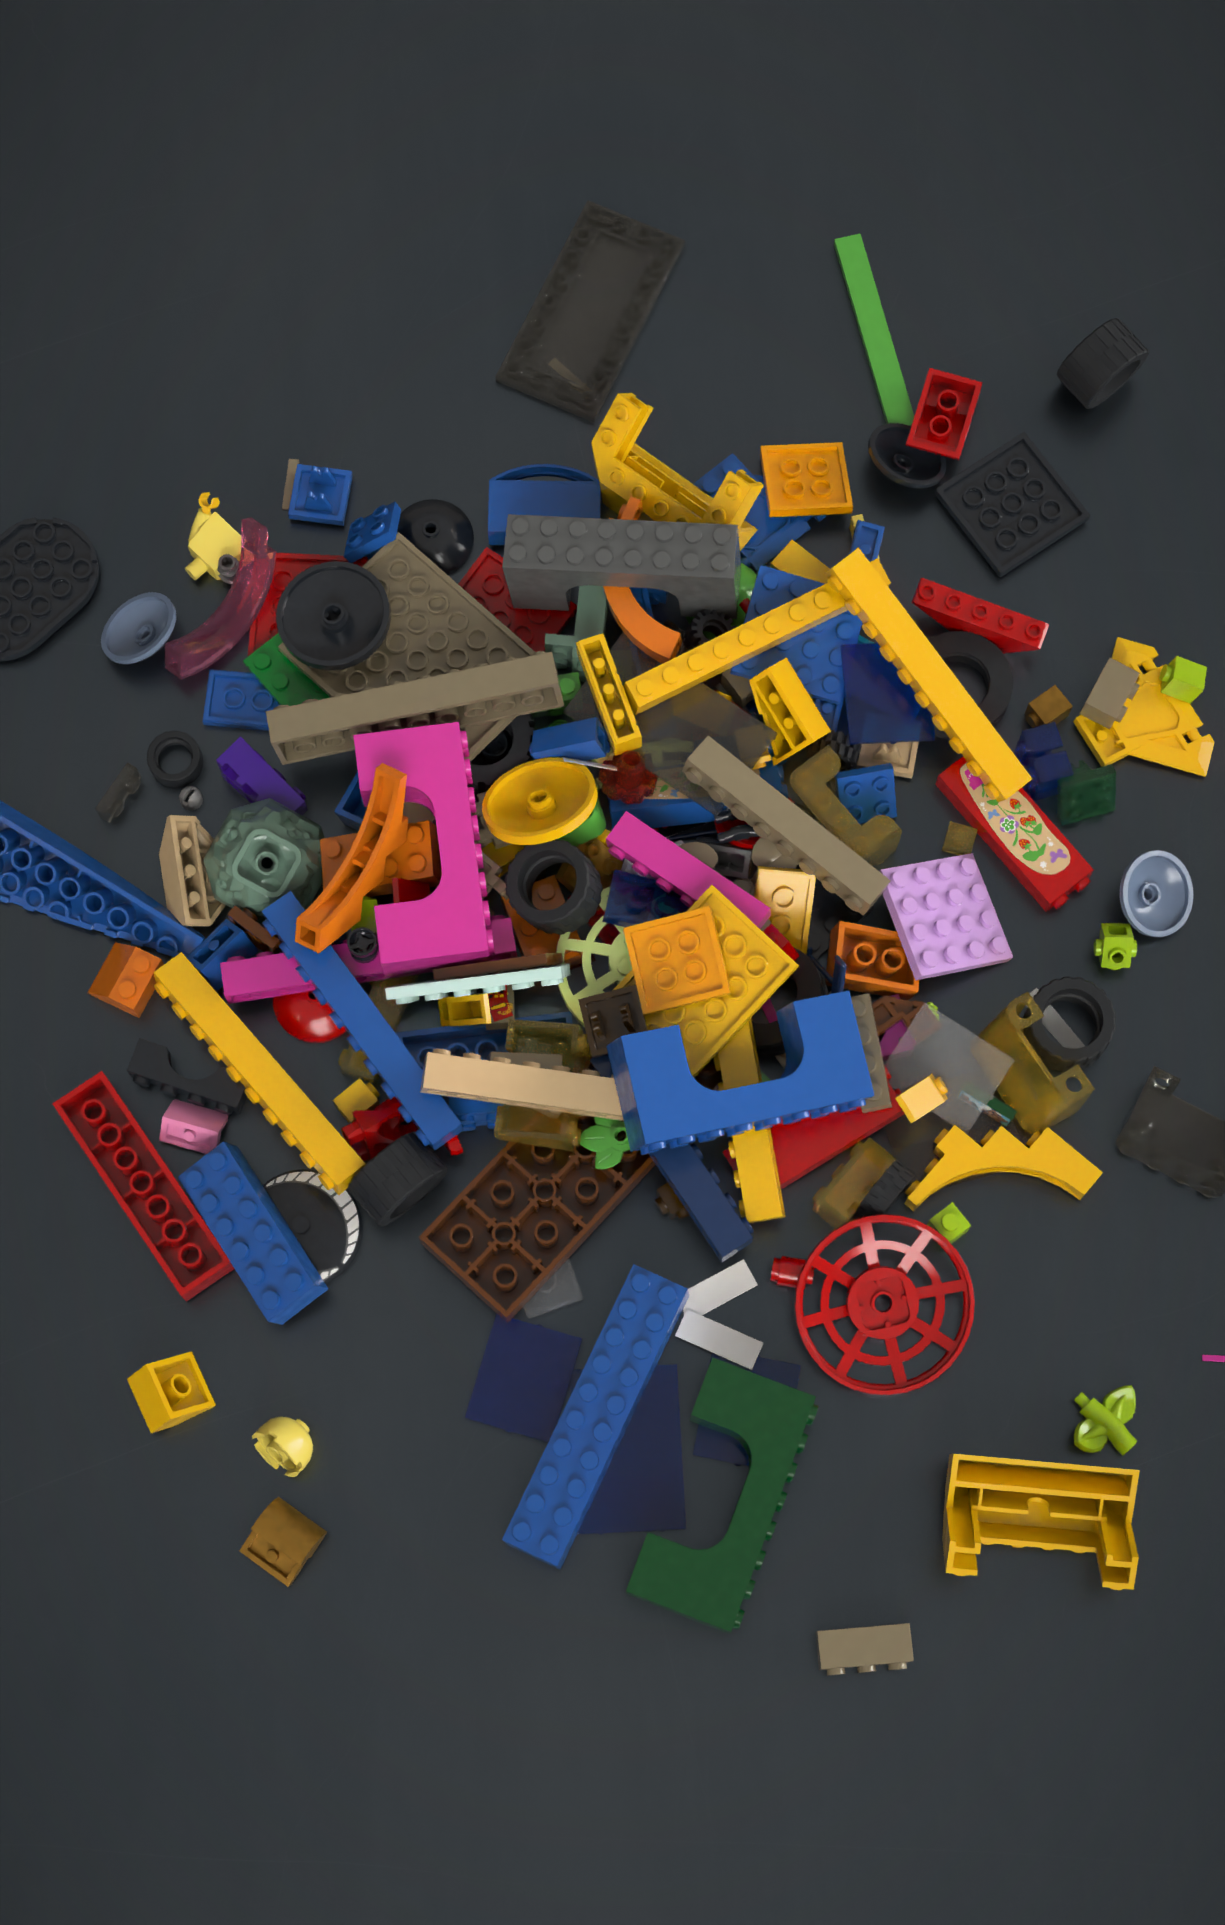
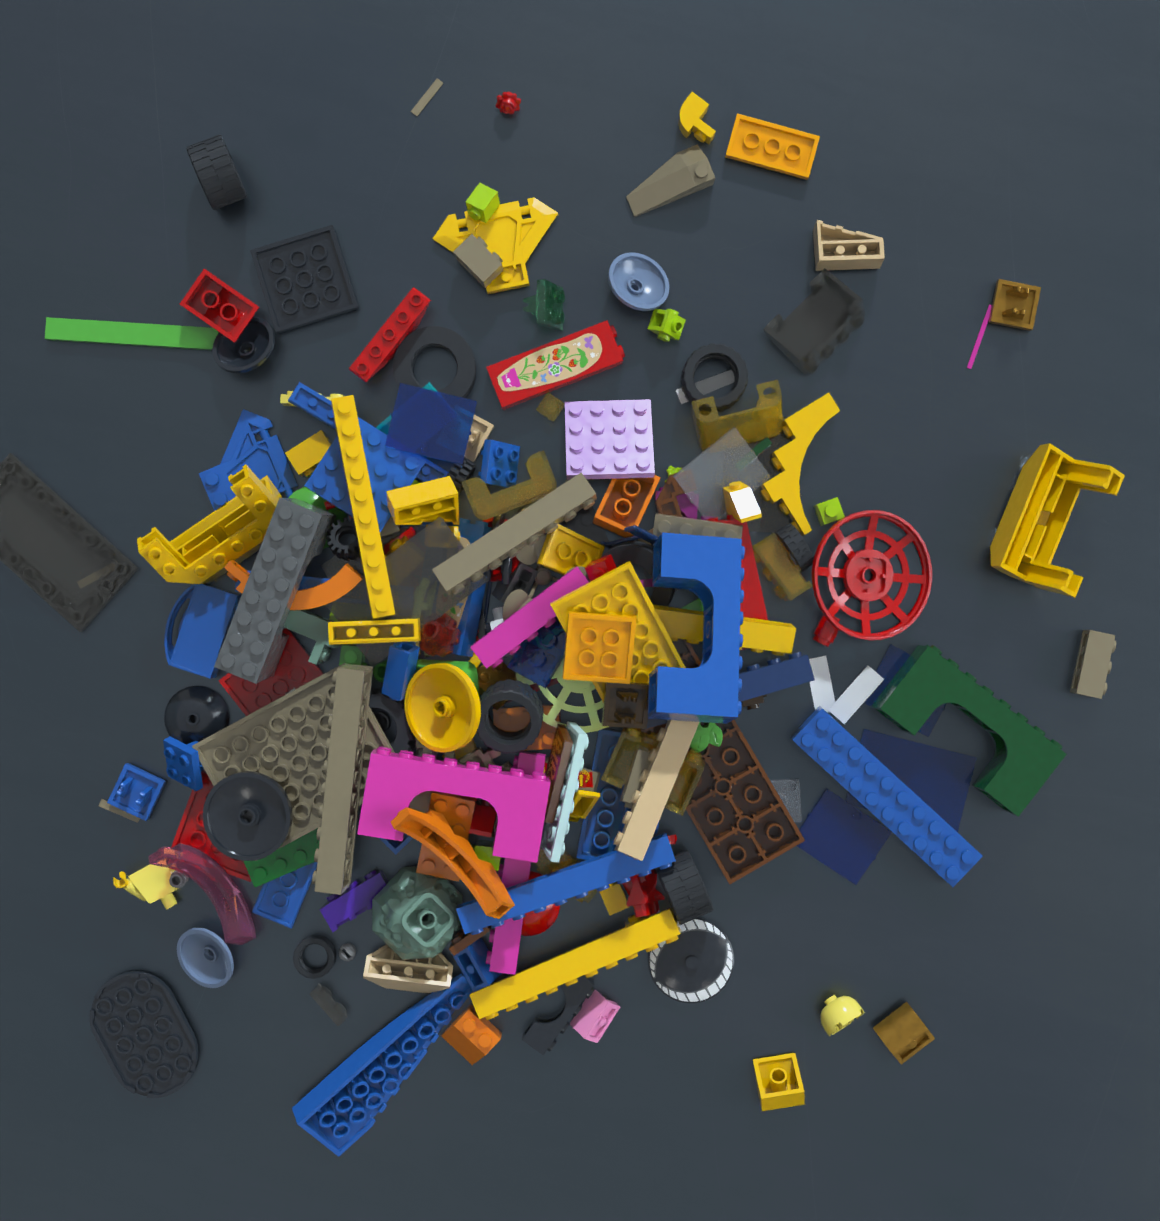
camera: 70 degrees left, 15 degrees up
red brick [52,1071,234,1302] -> none
blue brick [178,1141,328,1325] -> none
black wheel [347,927,379,964] -> none
white sticker [563,757,617,771] -> none
light orange plate [760,442,853,517] -> none
yellow brick [825,547,1032,802] -> none
clear blue piece [1013,722,1074,801] -> none
pearl gold brick [1025,685,1073,734] -> none
lime plant [1074,1385,1137,1456] -> none

